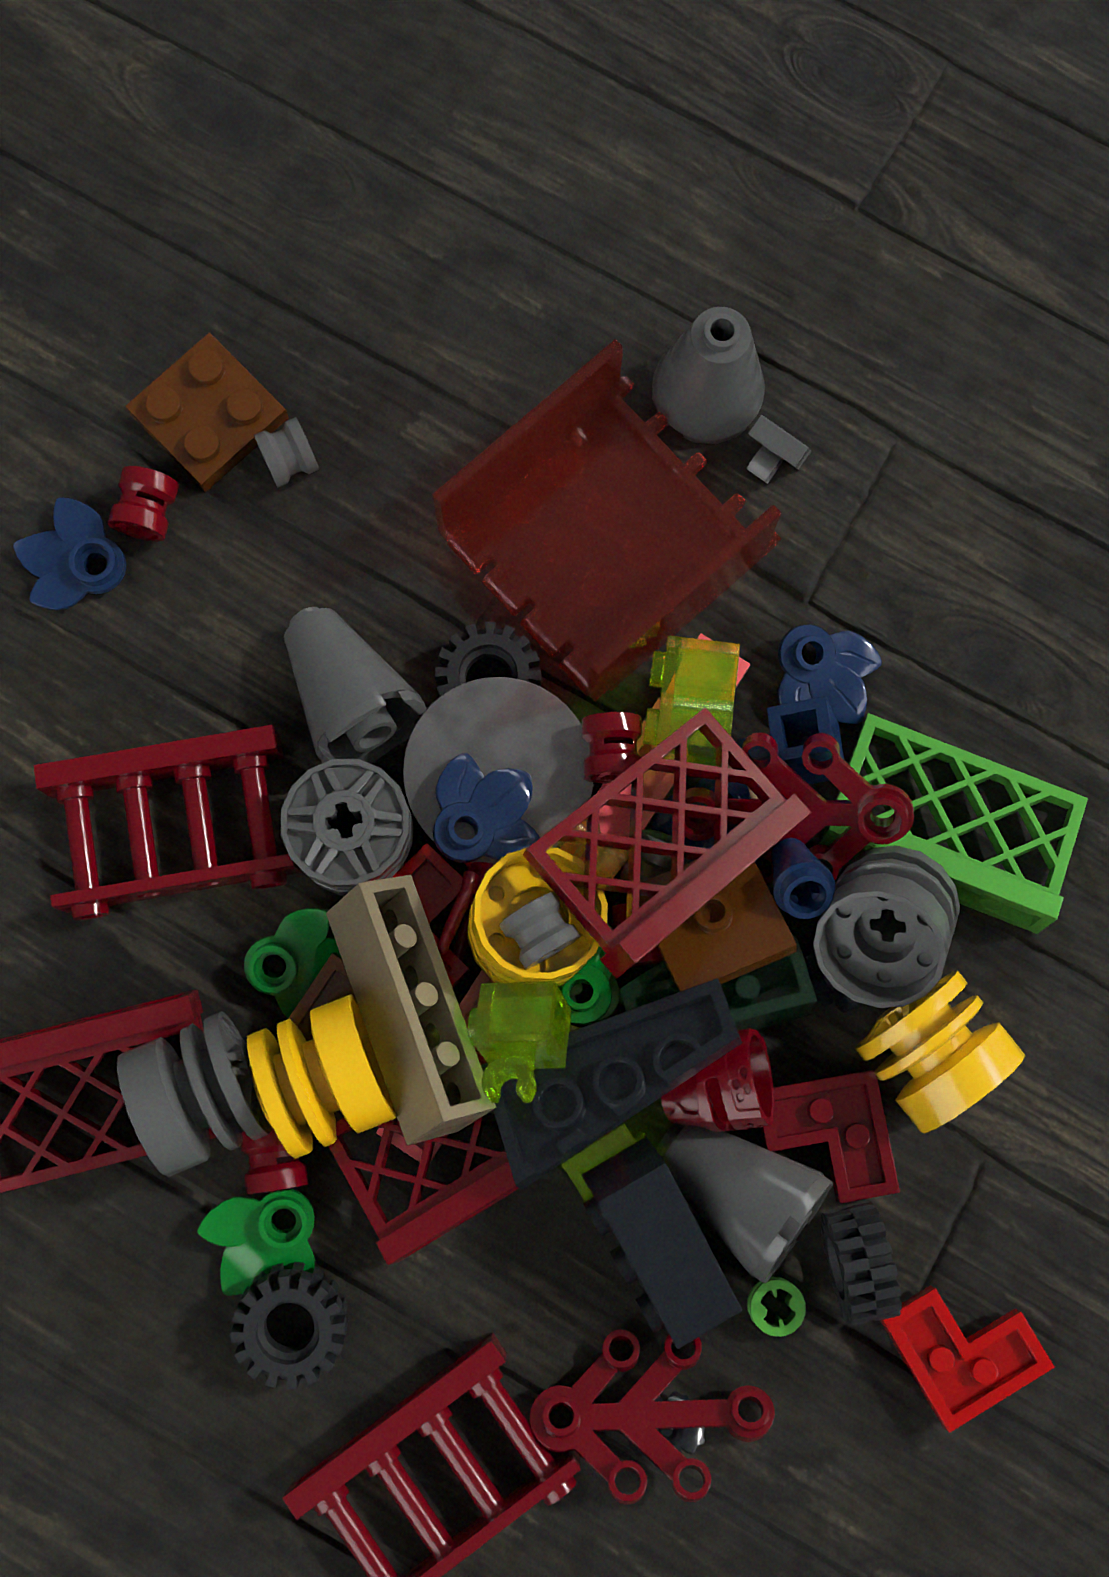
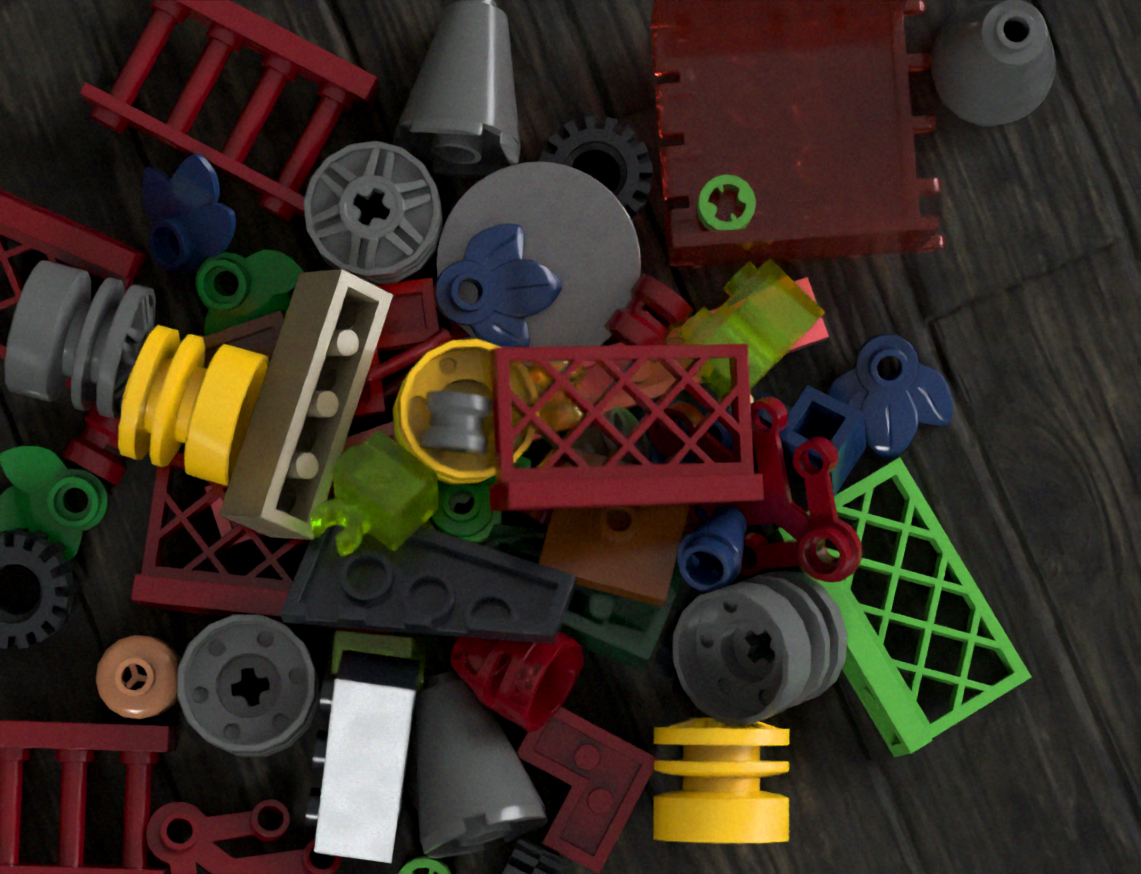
camera: 40 degrees right, 5 degrees up
dark grey tile [746,414,812,484] -> none
none -> nougat head [96,635,182,719]
none -> dark blue plate [142,153,236,273]
none -> dark grey wheel [177,615,320,757]
none -> bright green bush [697,174,756,236]

